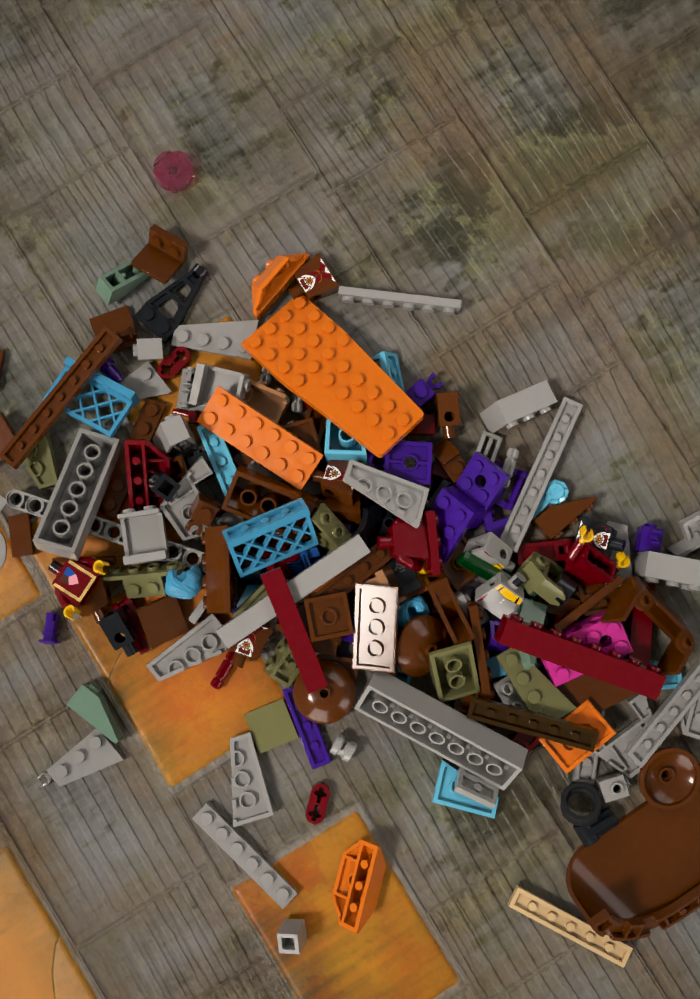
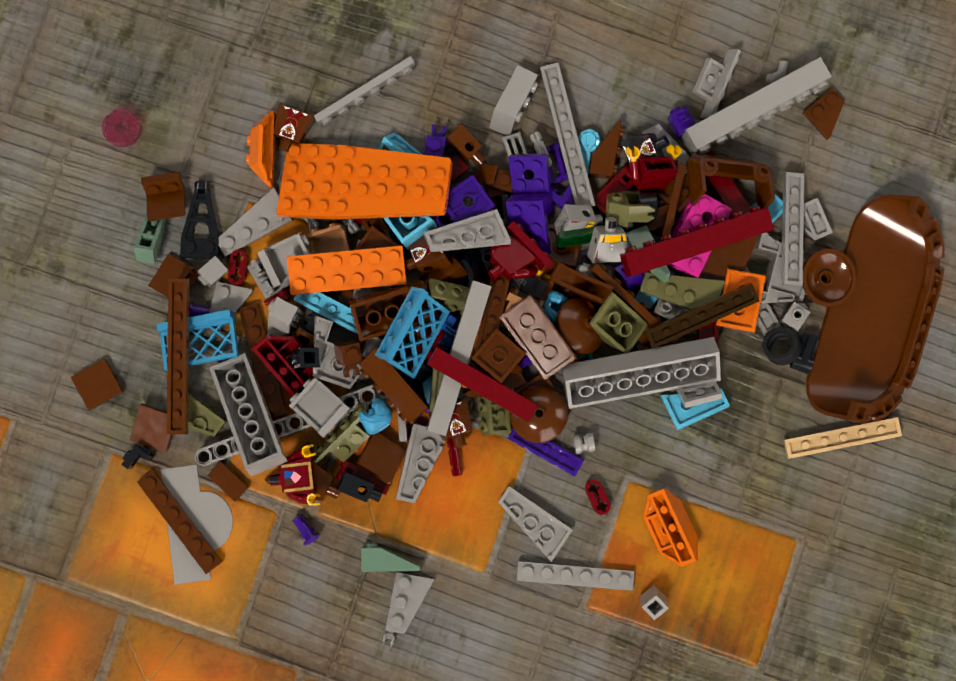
camera: 35 degrees left, 0 degrees up
olive tile [244,698,299,754] -> none

